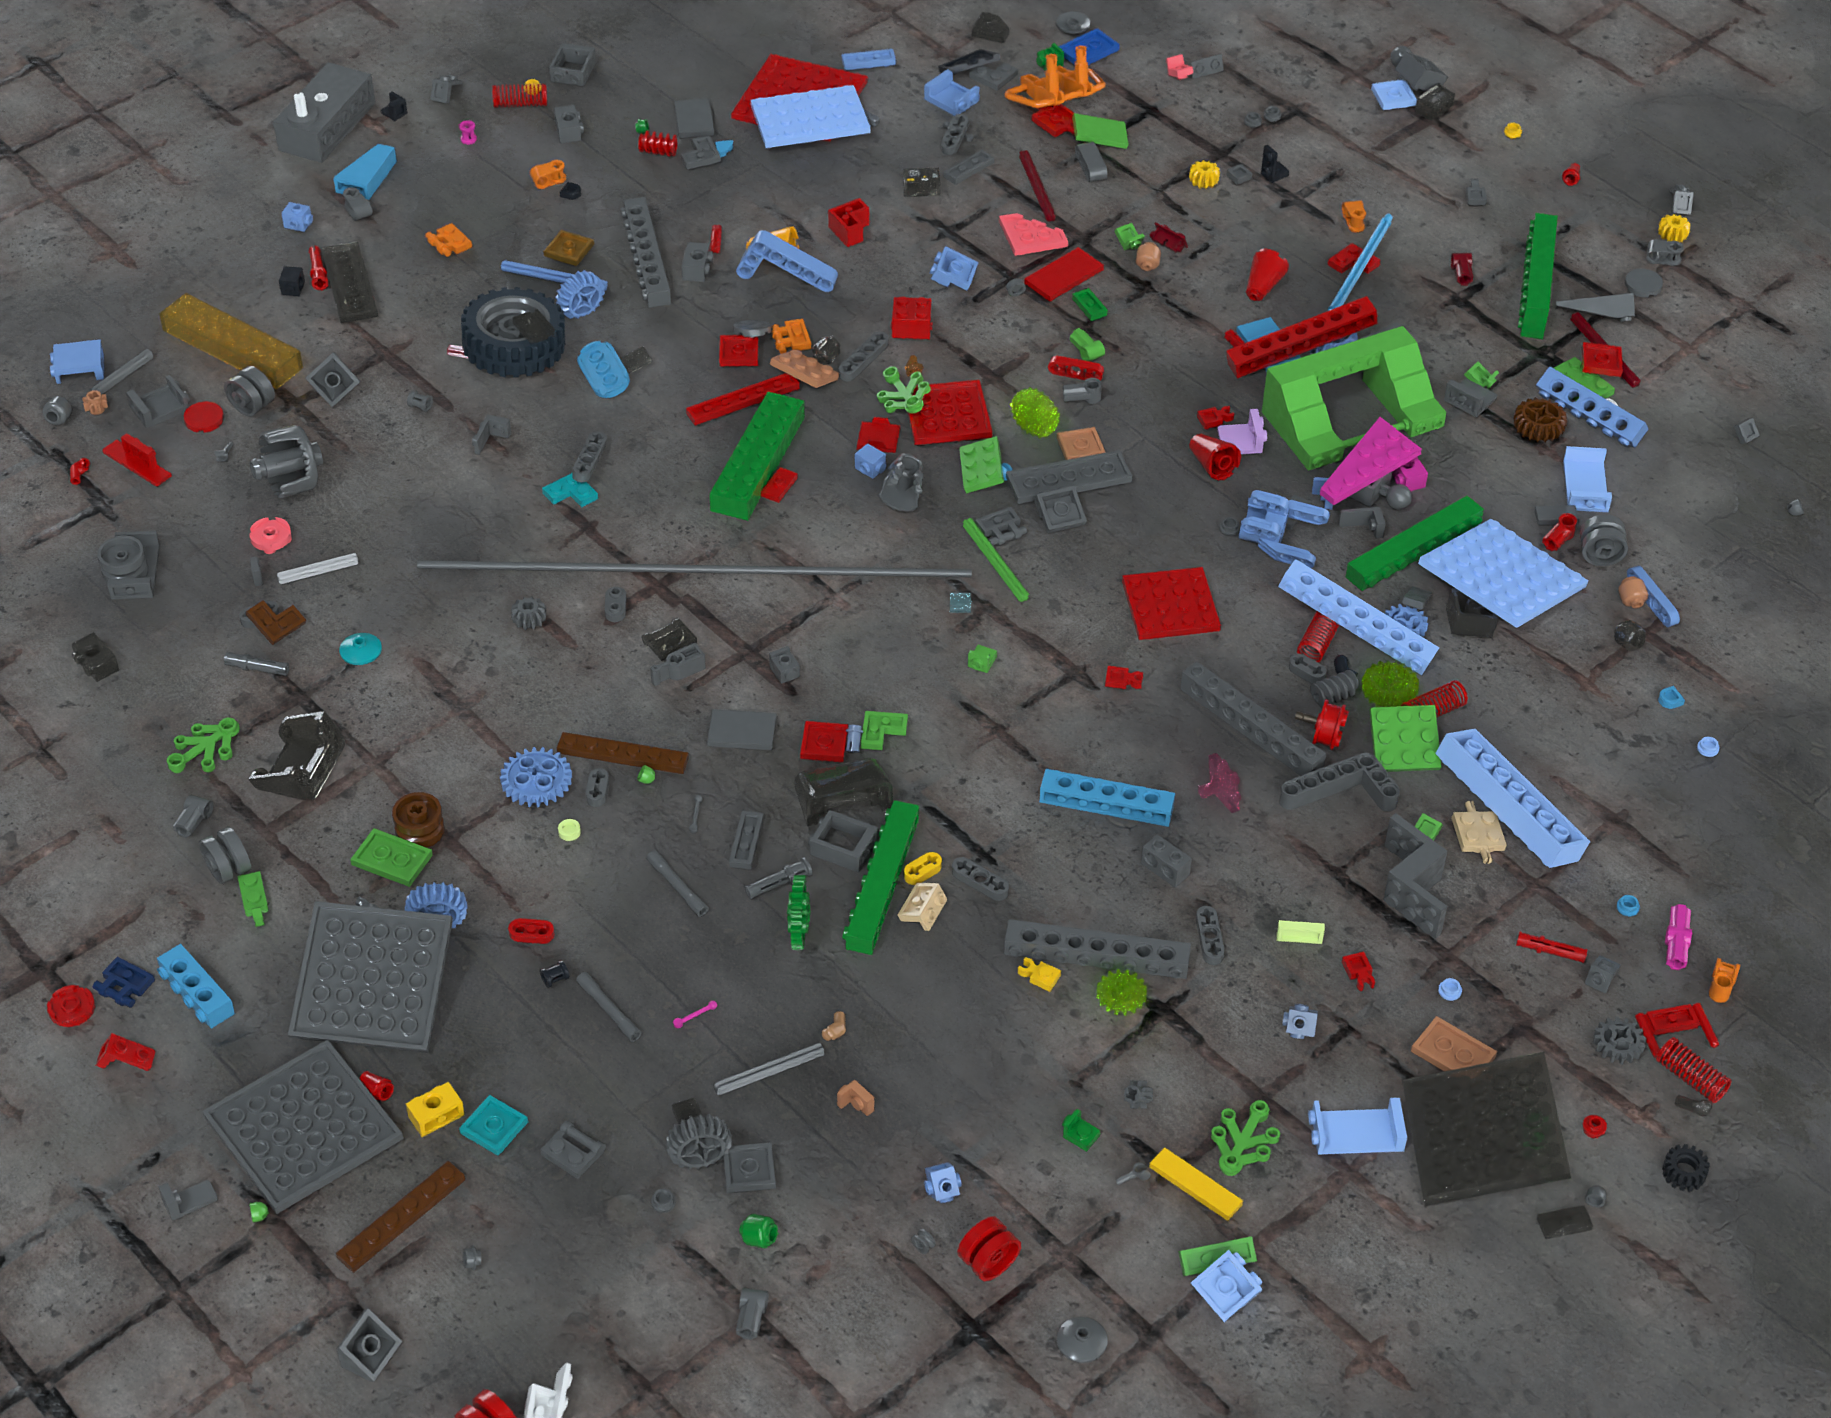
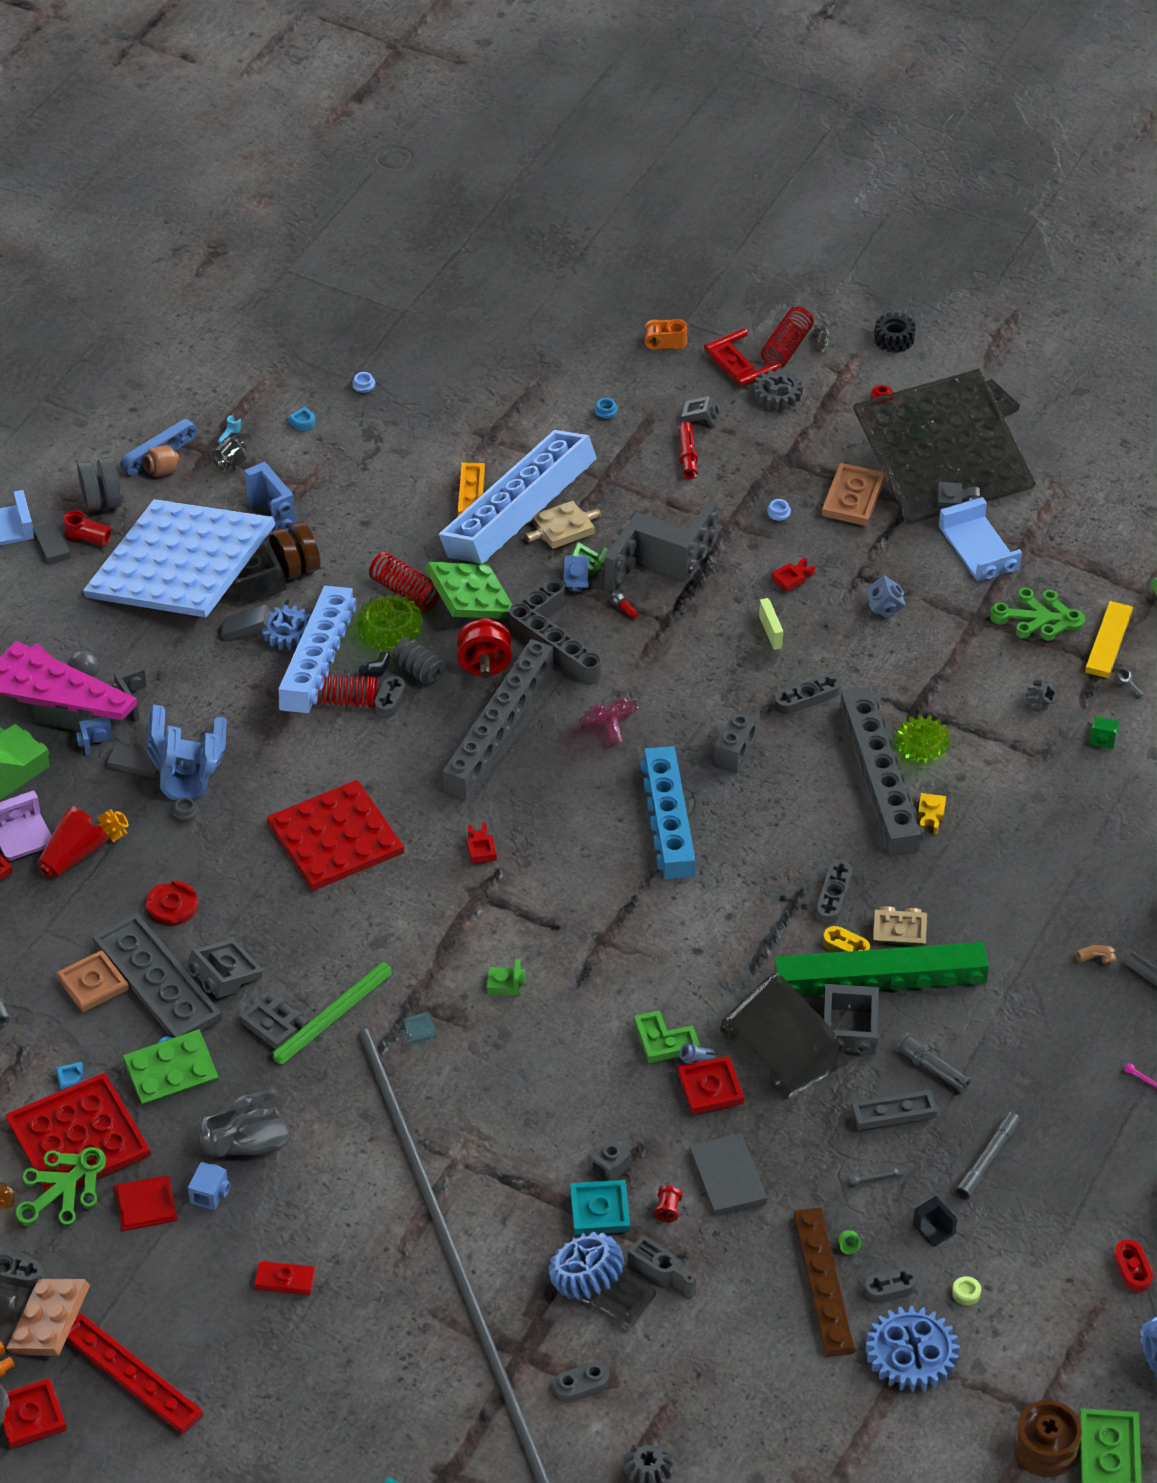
camera: 110 degrees left, 0 degrees up
green brick [710,392,805,521] -> none
green gear [787,875,811,950] -> none
clear neon green gear [1010,387,1060,438] -> none
green brick [1345,496,1484,591] -> none
dark pink piece [1665,904,1692,970] -> none
none -> dark azure tile [56,1062,84,1090]
none -> light orange gear [97,809,128,842]
none -> red tile [146,881,198,926]
none -> medium azure hand [217,415,241,444]
none -> medium blue panel [244,462,295,531]
none -> reddish brown wheel [269,521,321,581]
none -> light orange plate [458,463,485,516]
none -> medium blue gear [548,1232,625,1300]
none -> medium blue bracket [563,555,589,591]
none -> teal plate [570,1180,630,1235]
none -> piece [609,591,639,620]
none -> red bush [654,1185,682,1223]
none -> black panel [913,1196,957,1247]
none -> dark grey plate [937,482,980,507]

